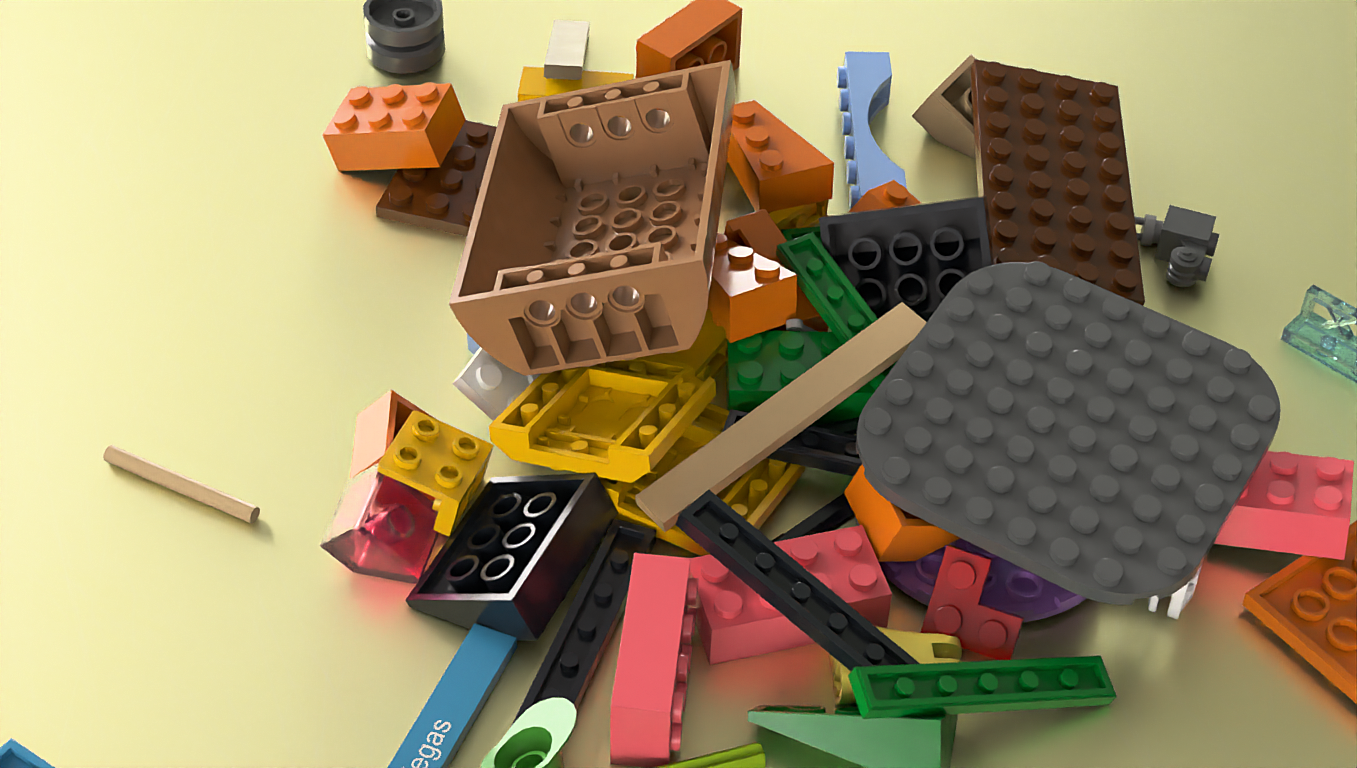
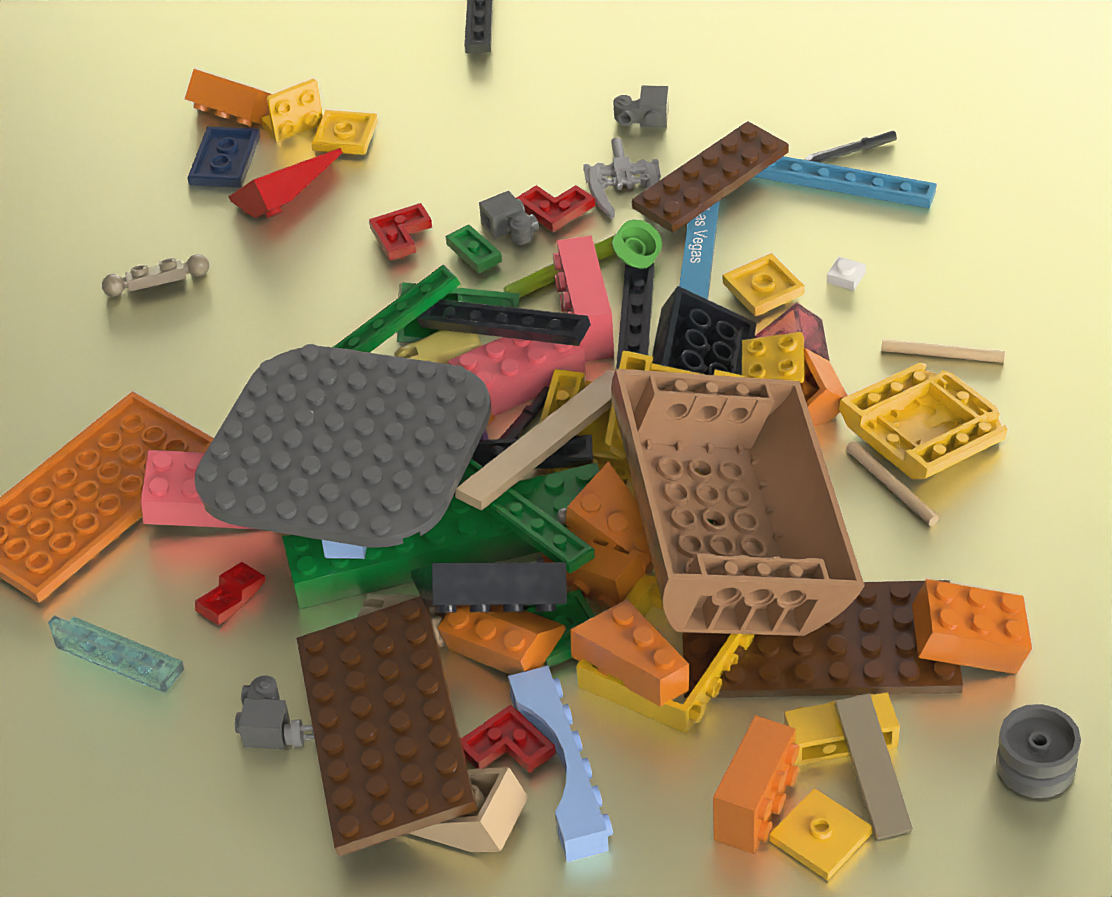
camera: 170 degrees right, 0 degrees up
none -> red plate [461,704,556,773]
none -> yellow plate [722,253,805,316]
none -> yellow plate [769,788,873,881]
none -> white plate [827,257,866,291]
none -> yellow wedge [839,362,1008,479]
none -> tan bar [846,441,939,526]

